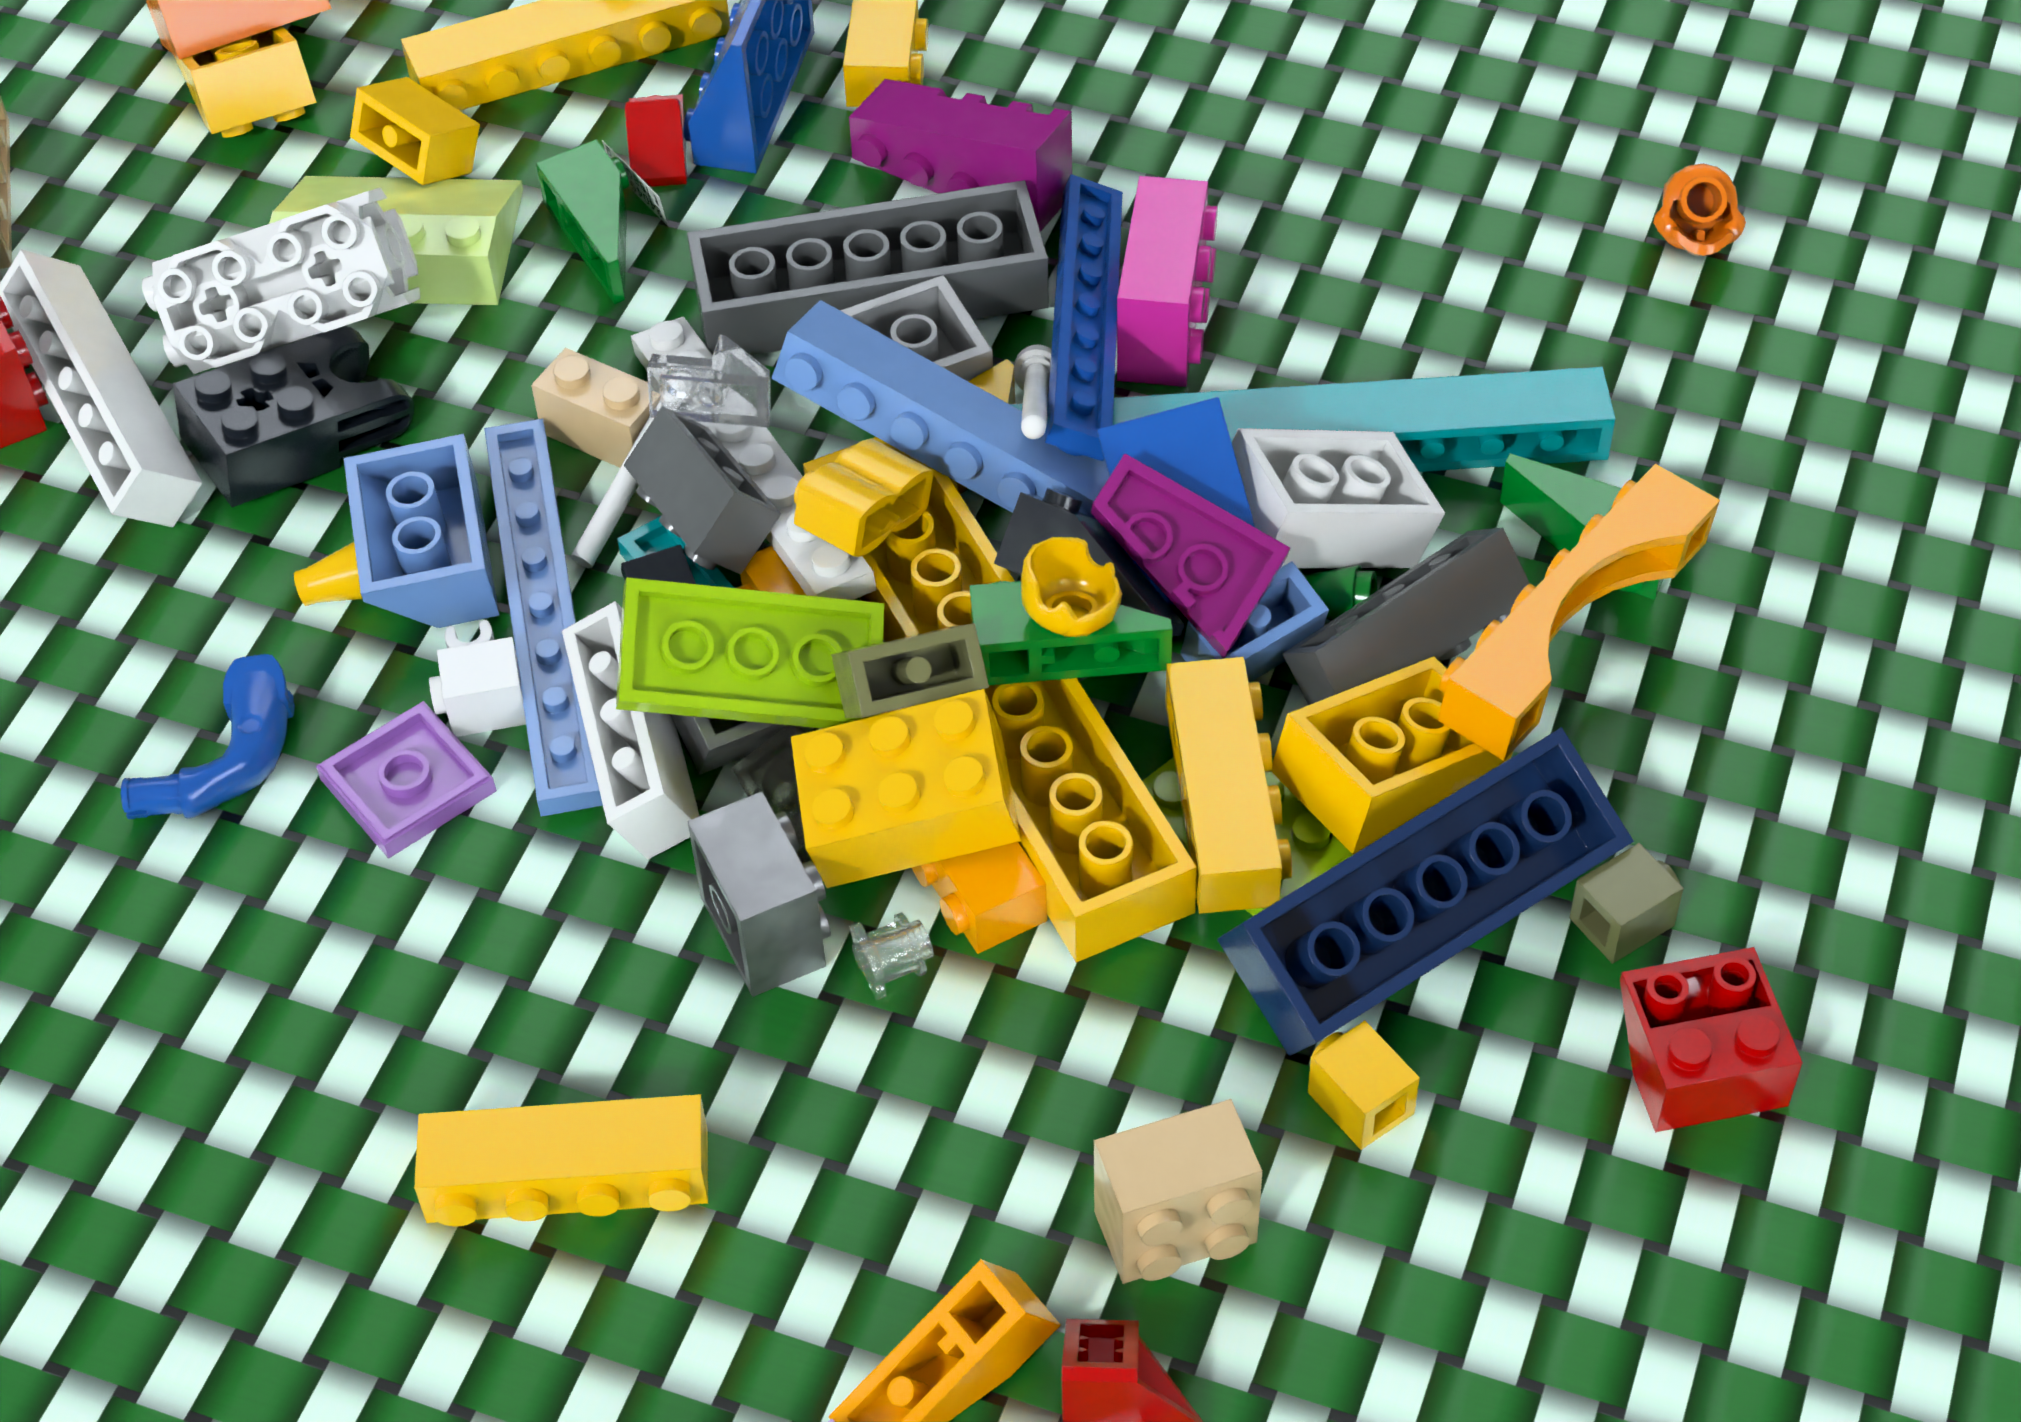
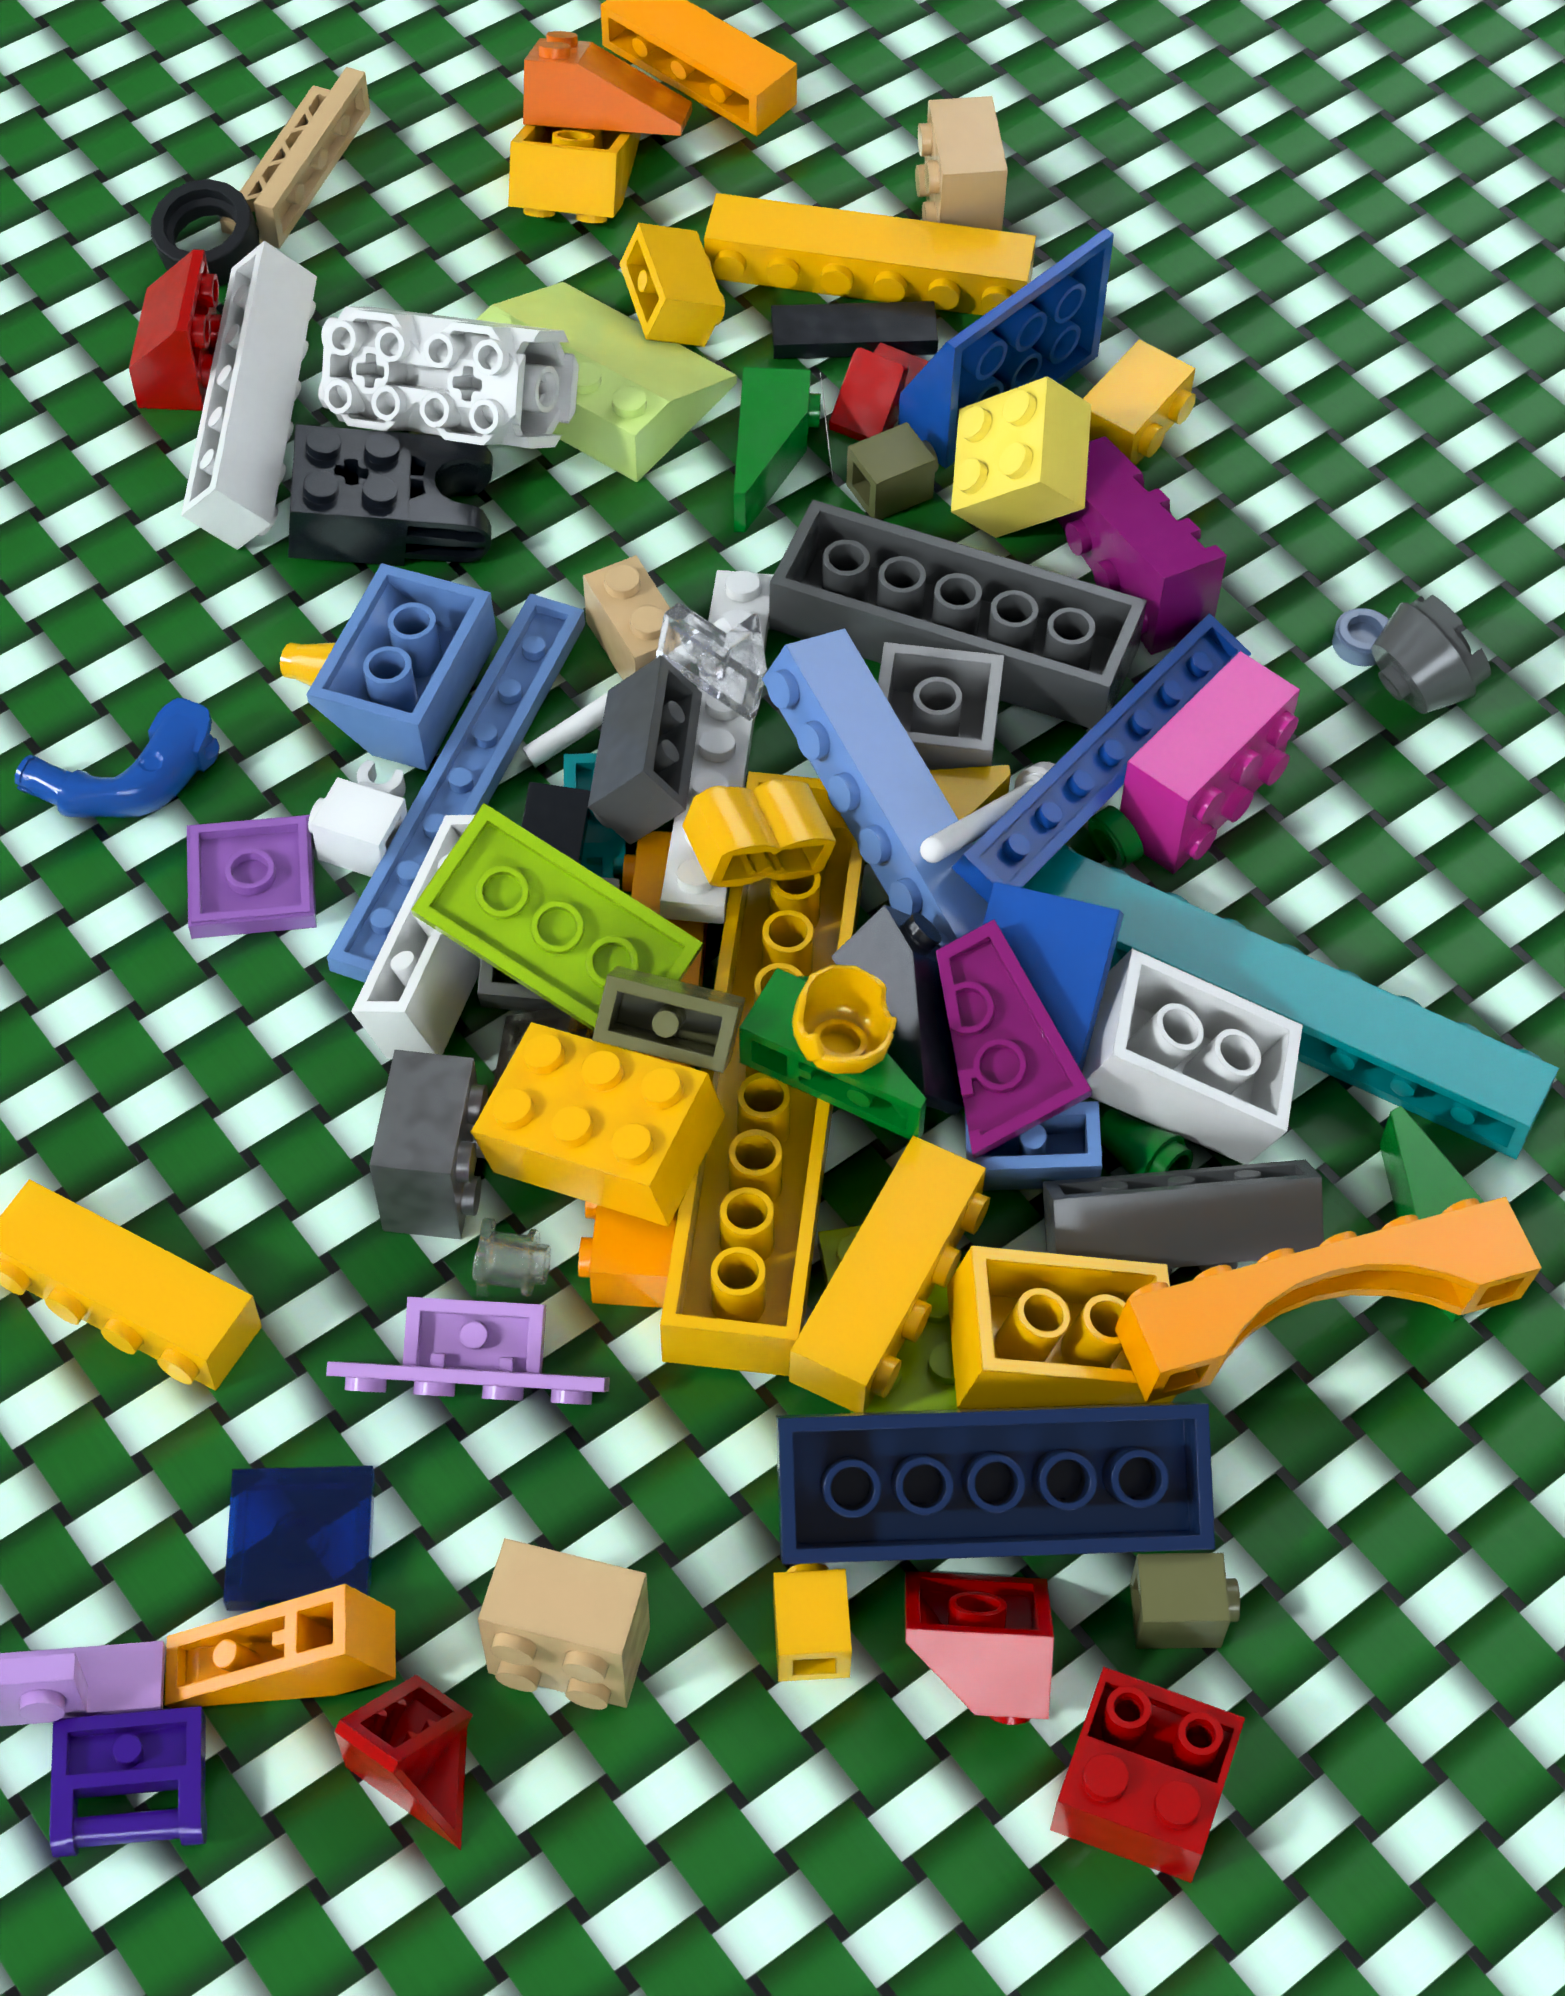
camera: 30 degrees right, 5 degrees up
none -> clear blue tile [223,1466,375,1611]
none -> lavender bracket [326,1297,610,1405]
none -> black tile [771,301,938,359]
none -> olive brick [846,422,939,520]
none -> slope [905,1571,1054,1725]
none -> light yellow brick [951,376,1092,538]
none -> green tile [1088,805,1144,869]
none -> sand blue tile [1332,608,1389,666]
none -> dark grey cone [1371,595,1491,714]

